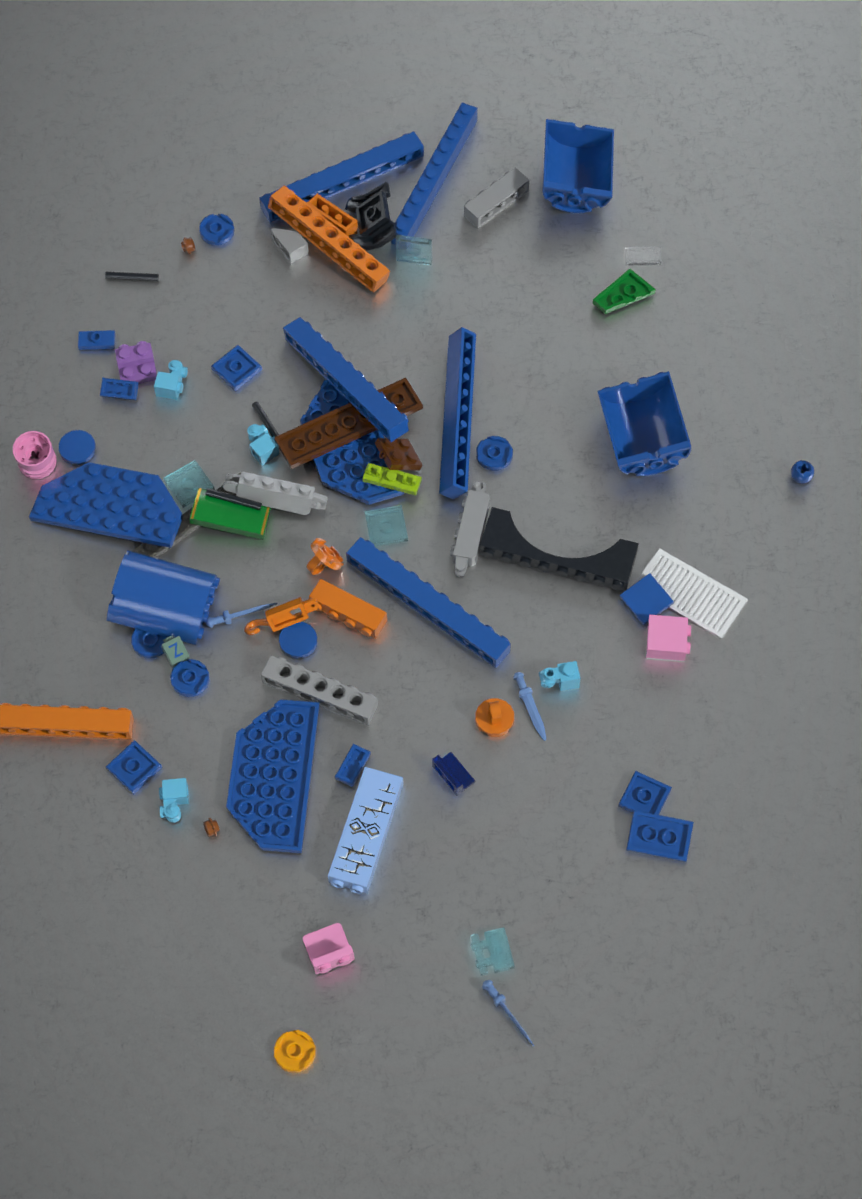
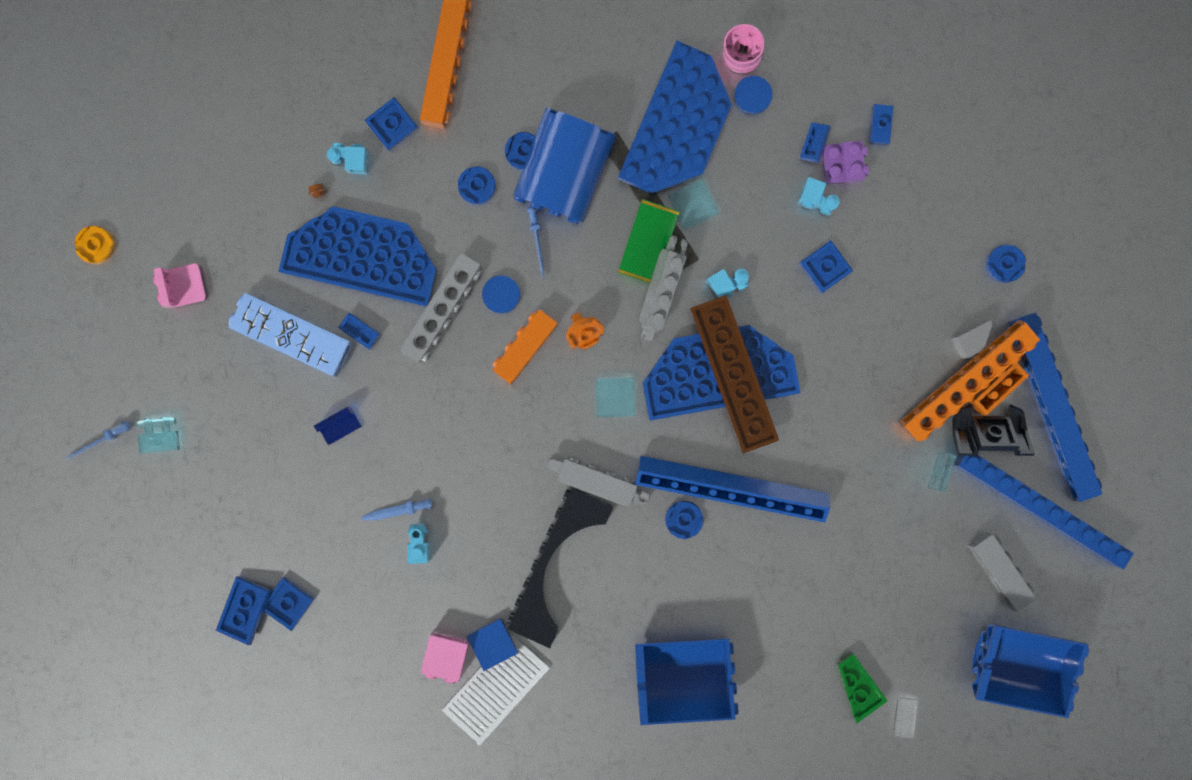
camera: 95 degrees right, 25 degrees up
black bar [105,272,159,281] -> none
sand green brick [161,635,190,667] -> none
dark orange plate [181,237,196,254] -> none
black bar [205,488,262,510] -> none
orange piece [244,597,319,635] -> none
black bar [252,402,279,437] -> none
blue brick [283,317,409,442] -> none
blue brick [346,537,511,668] -> none
lime plate [362,463,422,496] -> none
reddish brown plate [375,438,423,470] -> none
orange tile [476,698,514,737] -> none

